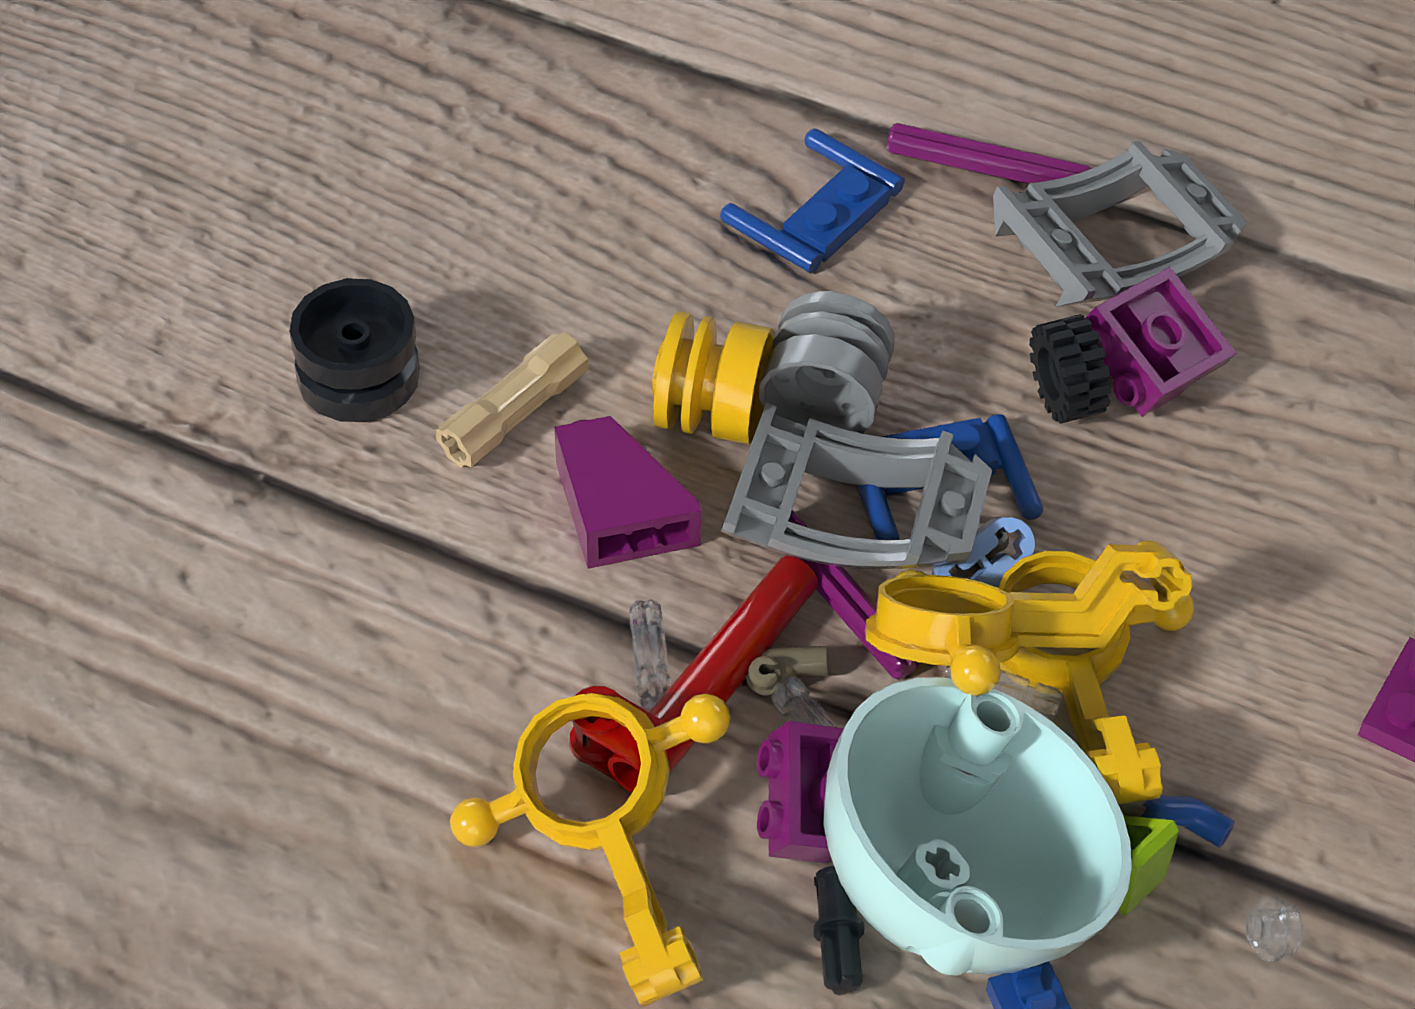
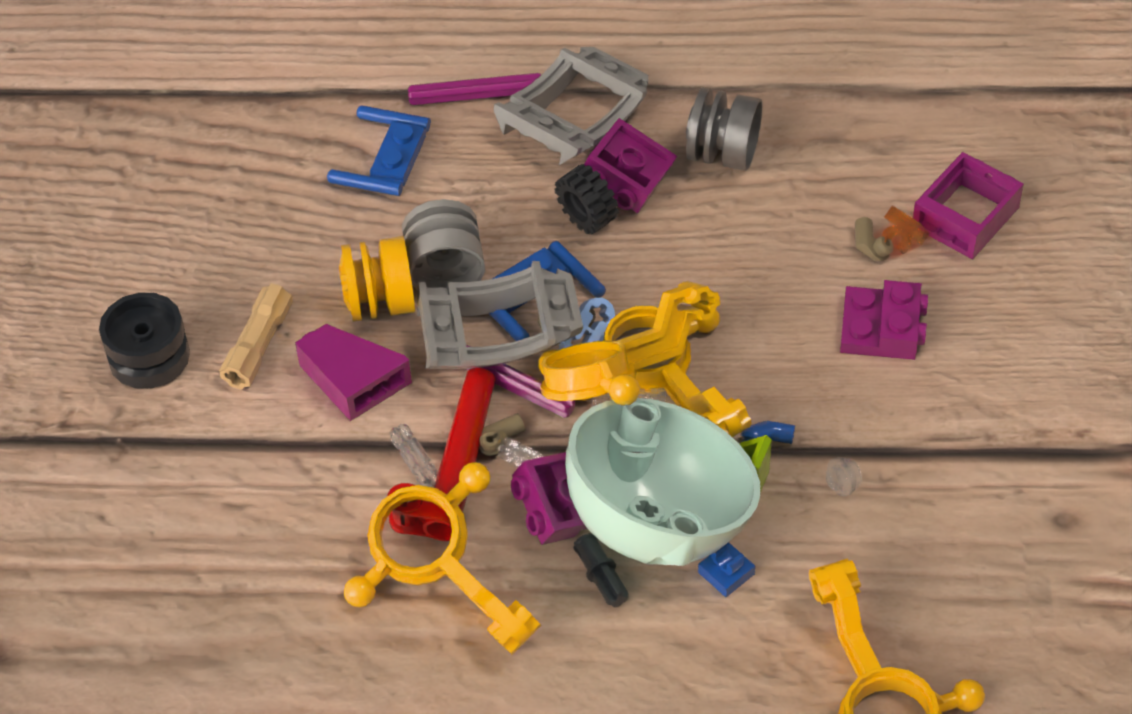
camera: 20 degrees left, 0 degrees up
none -> flat silver wheel [686,87,763,171]

